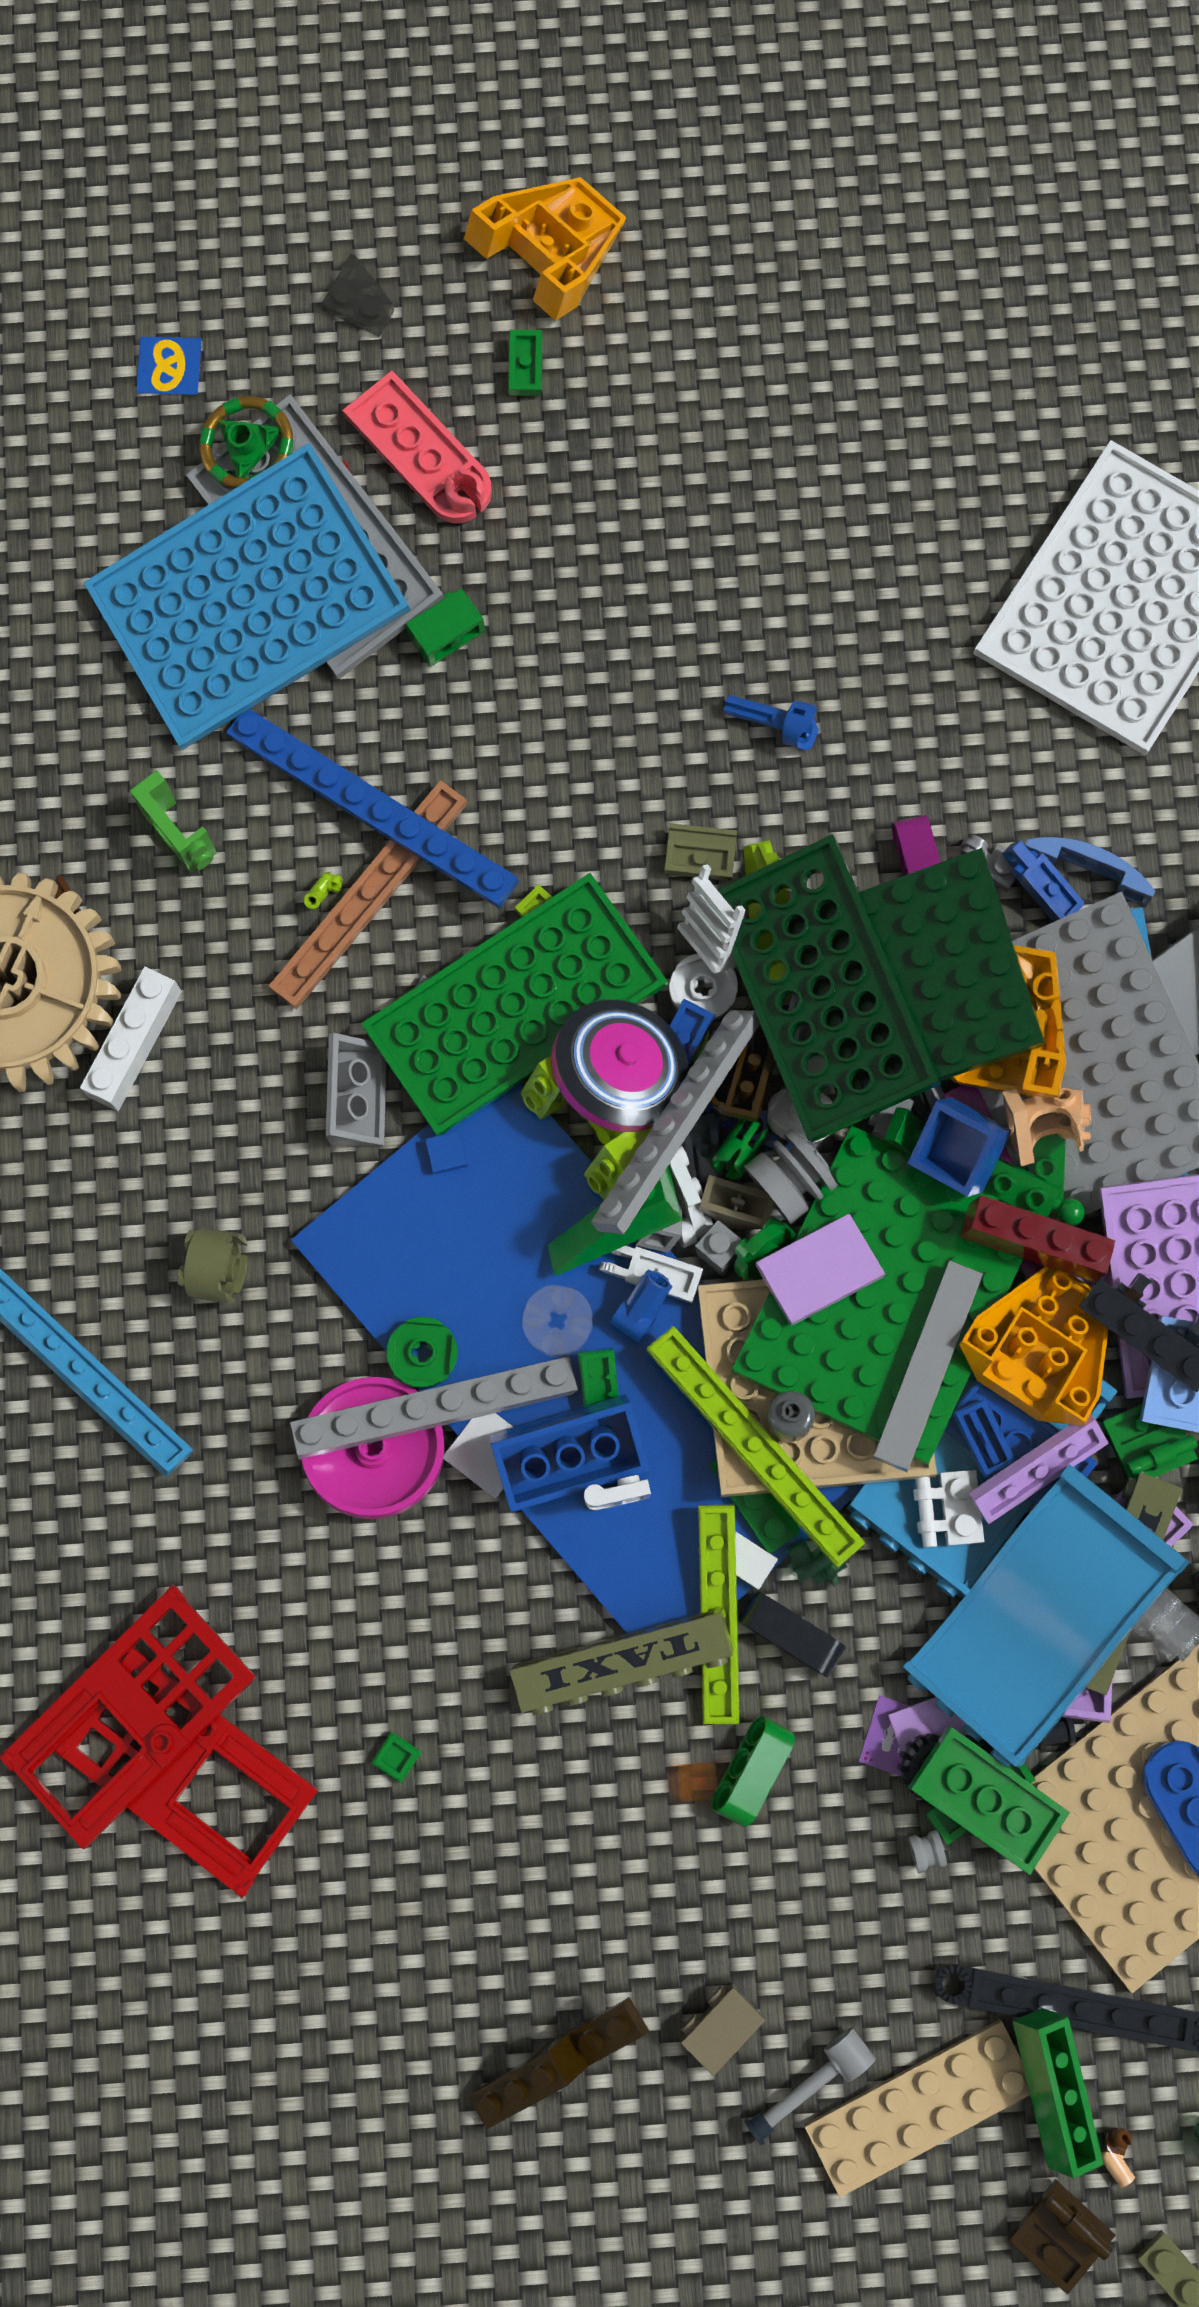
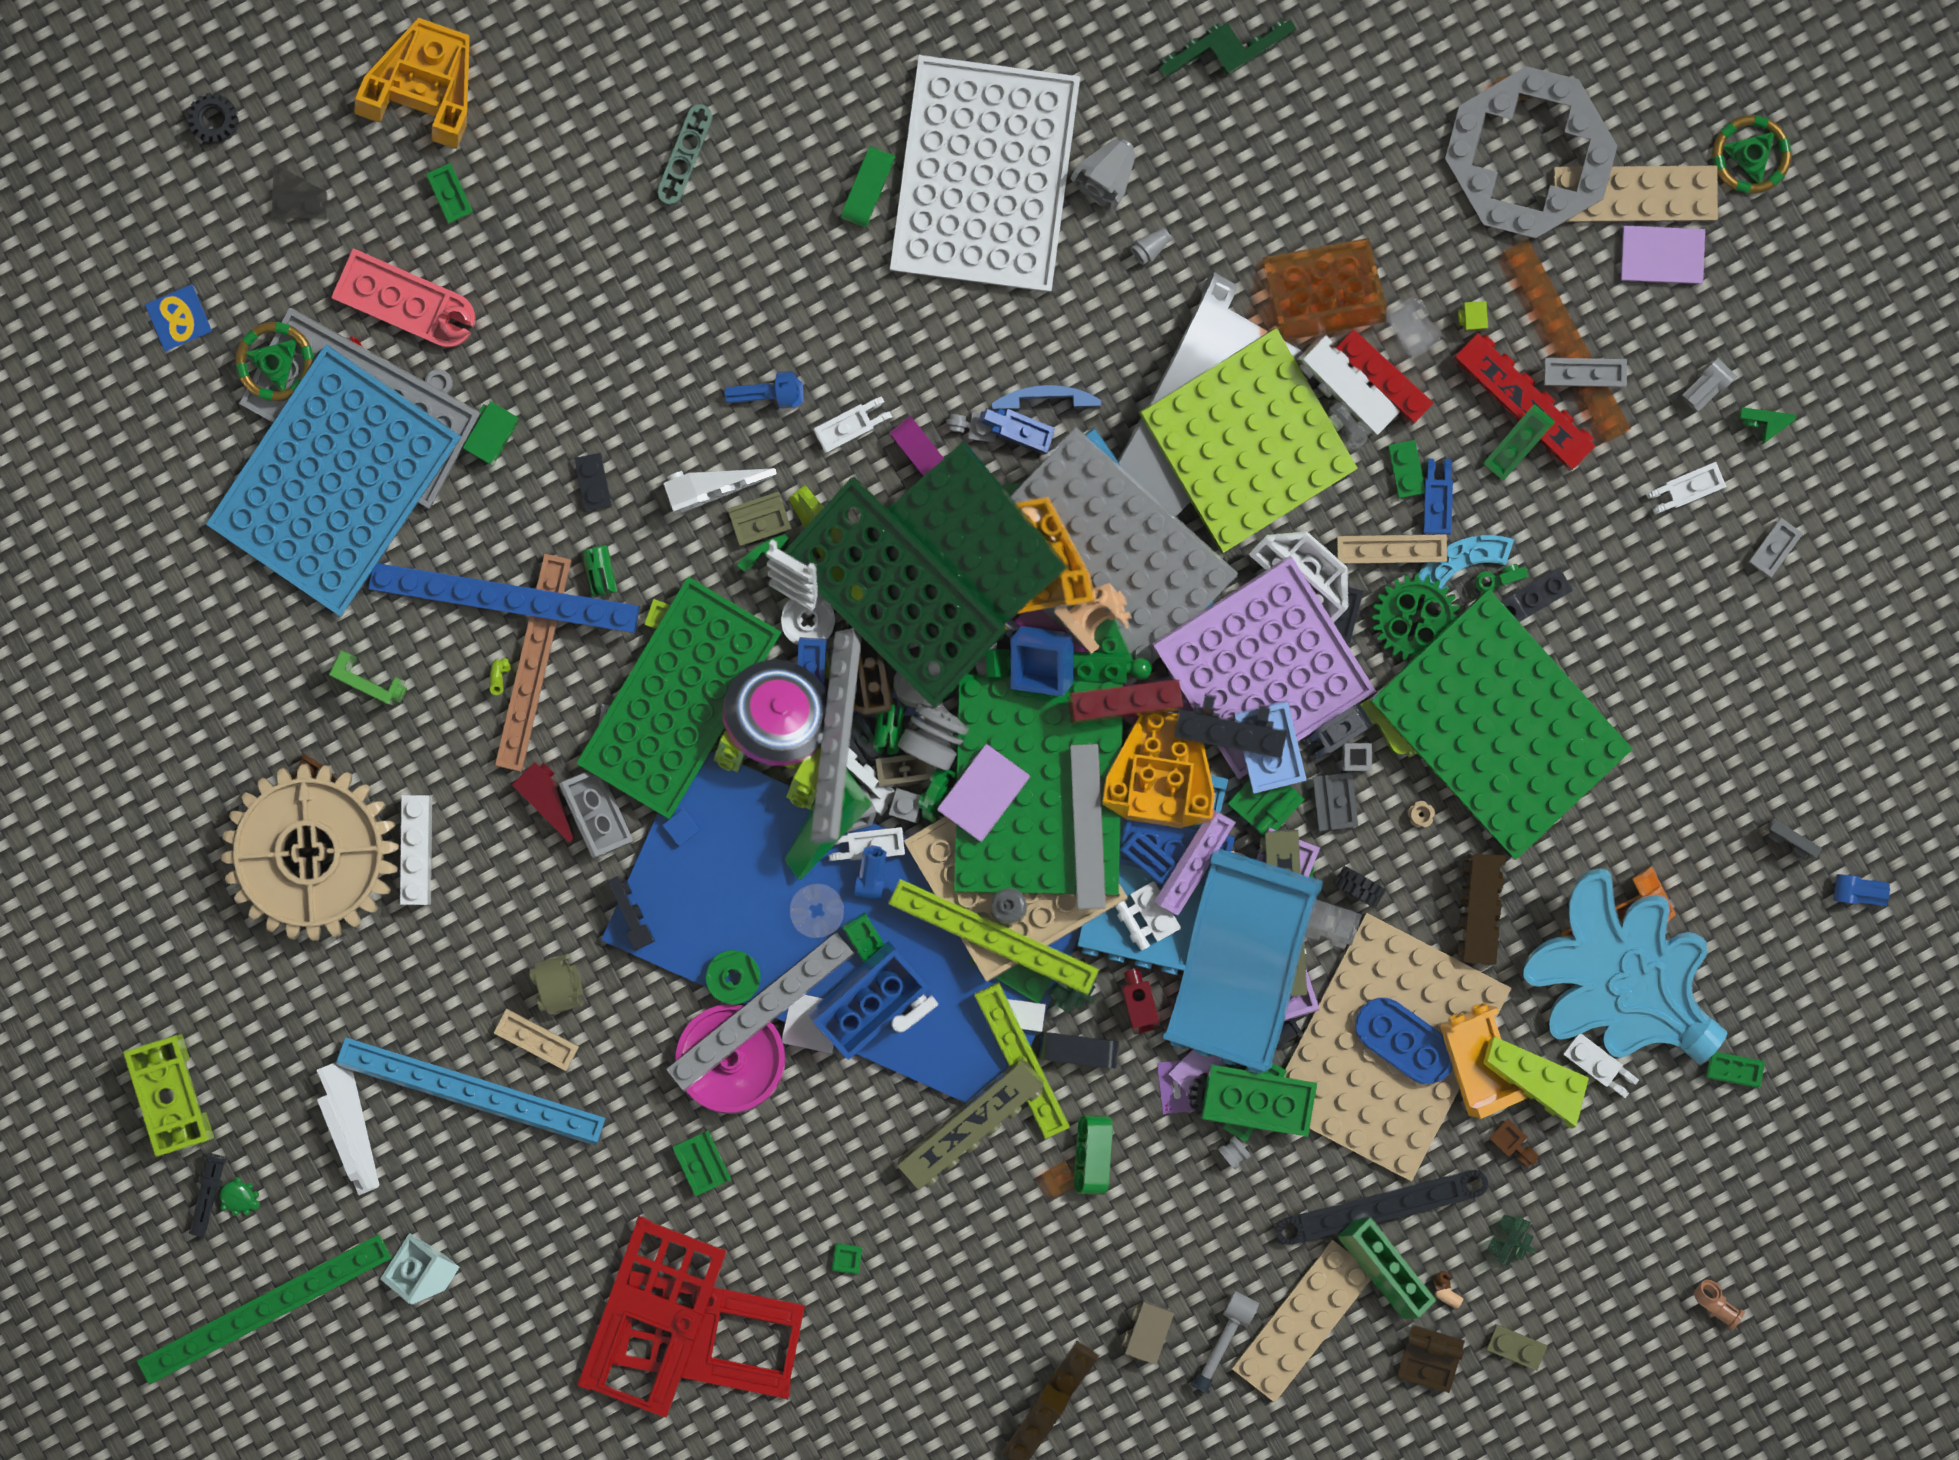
camera: 30 degrees left, 10 degrees up
none -> black tyre [187,93,239,144]
none -> light grey tile [425,369,453,394]
none -> tan plate [494,1009,579,1071]
none -> dark red slope [512,762,575,843]
none -> black plate [574,452,612,512]
none -> green arm [582,545,618,598]
none -> black plate [608,876,655,951]
none -> sand green beam [658,104,713,206]
none -> white wedge [663,468,777,515]
none -> green plate [673,1130,732,1197]
none -> green slope [737,535,790,573]
none -> white hinge [813,397,892,453]
none -> green beam [841,146,896,228]
none -> dark red torso [1122,968,1160,1035]

